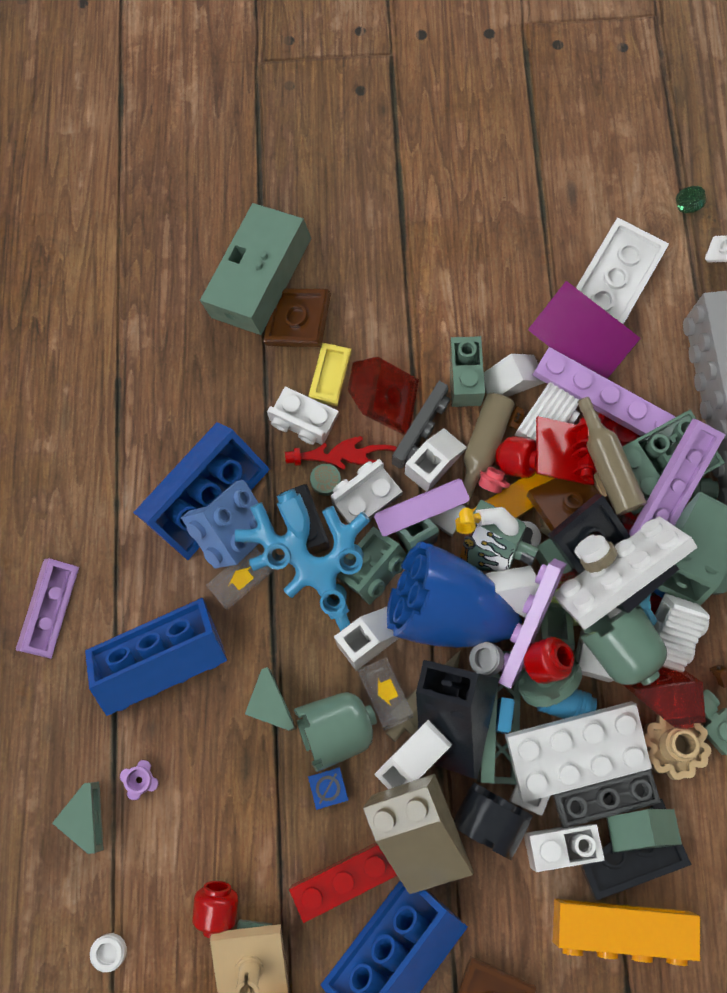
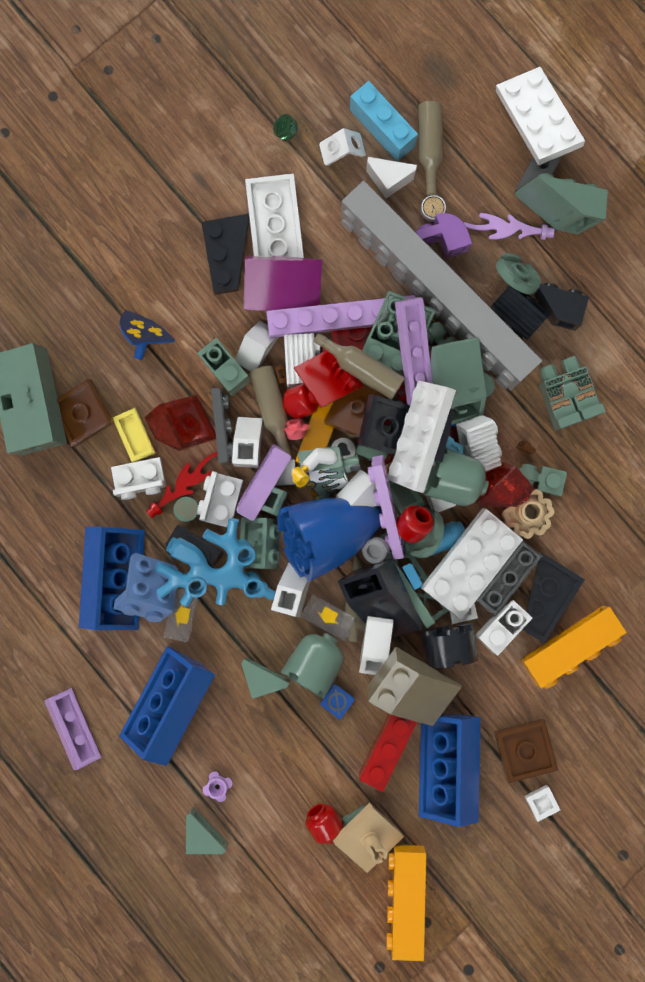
camera: 35 degrees left, 10 degrees up
white tile [90,933,127,972] -> none
white piece [574,534,618,573] -> none
sand green slope [606,809,682,853] -> none
none -> dark blue shield [119,310,175,360]
none -> black wing [201,214,250,295]

